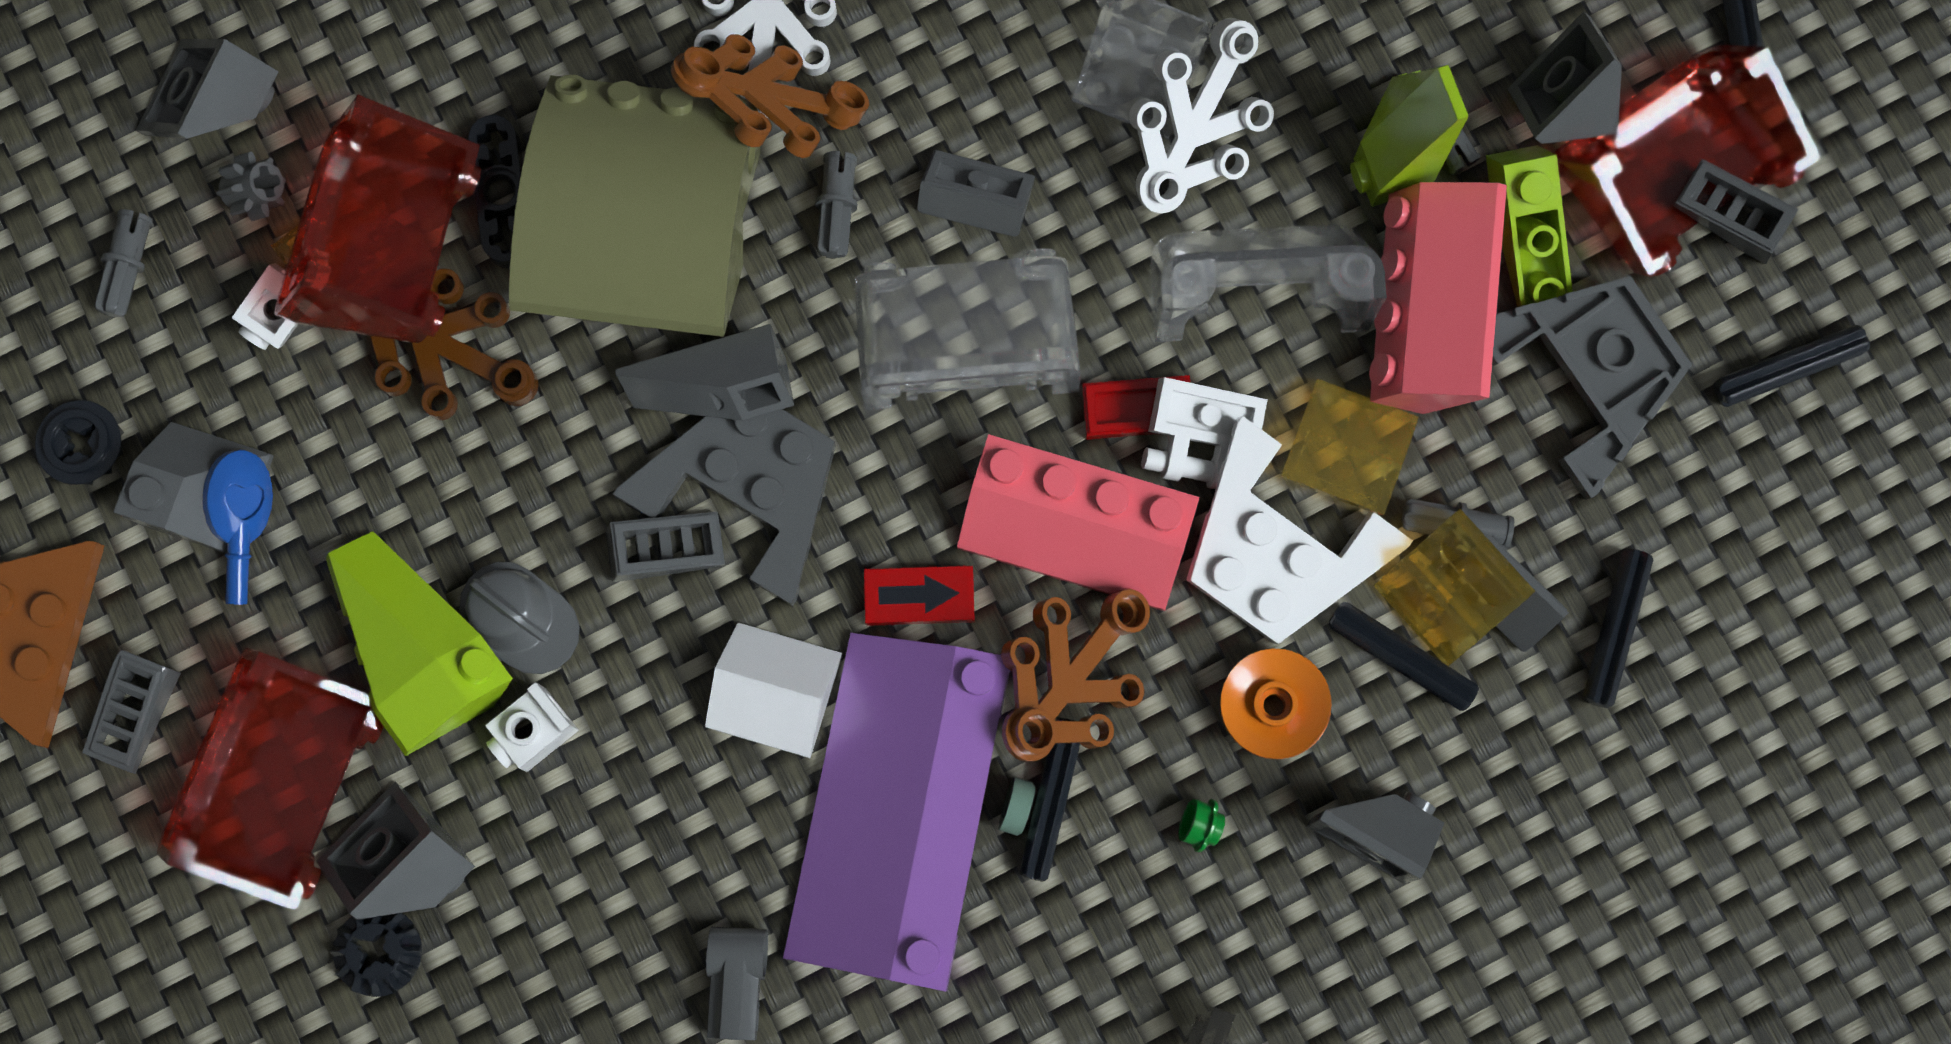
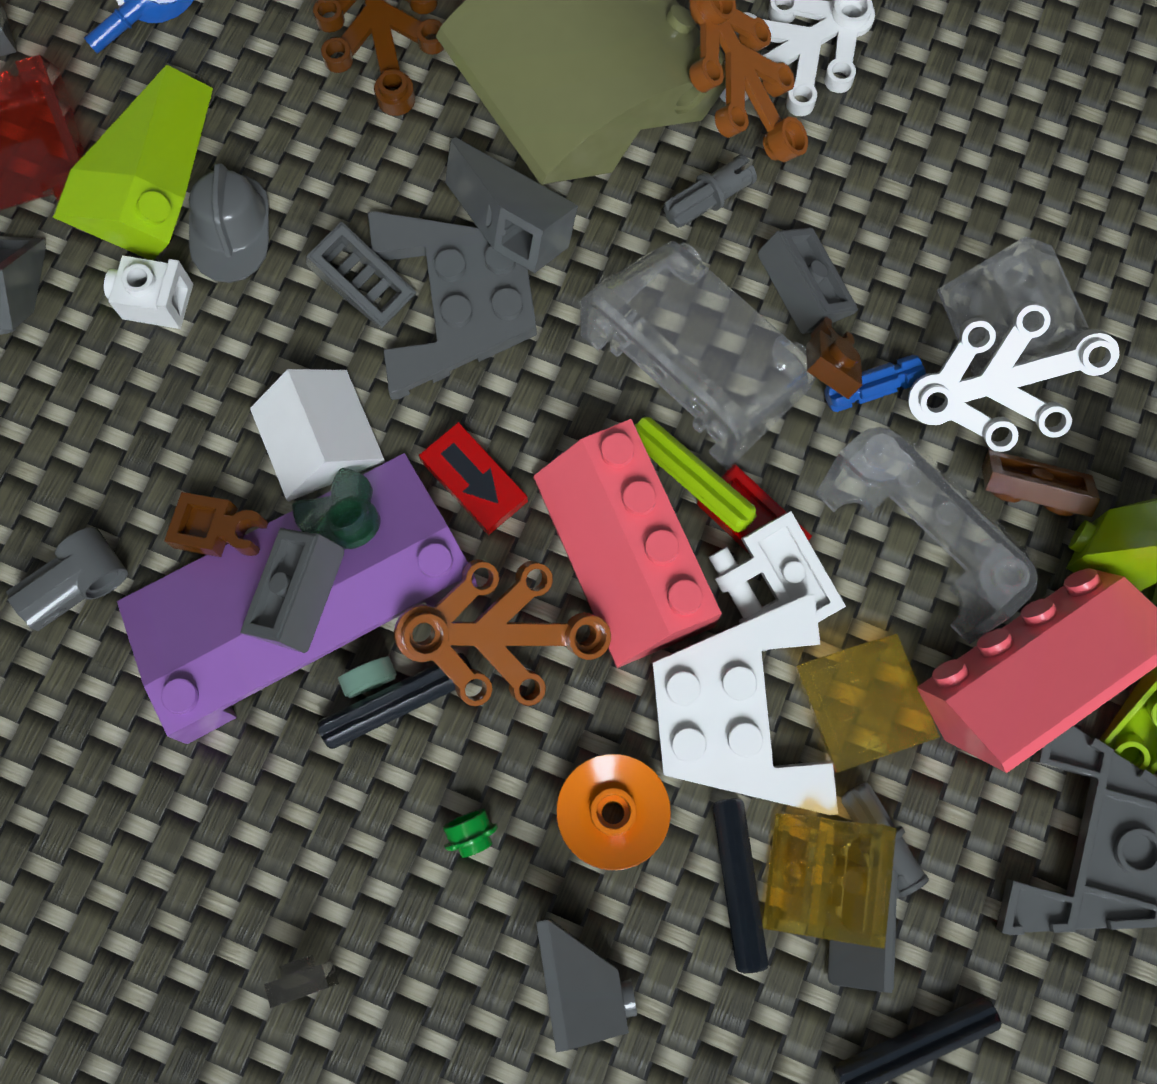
camera: 45 degrees right, 5 degrees down
none -> reddish brown plate [164,492,268,557]
none -> dark grey slope [240,528,344,653]
none -> clear green plate [292,468,381,549]
none -> lime axle [635,417,756,532]
none -> reddish brown plate [806,317,863,399]
none -> blue axle [824,355,926,412]
none -> reddish brown plate [981,449,1100,517]

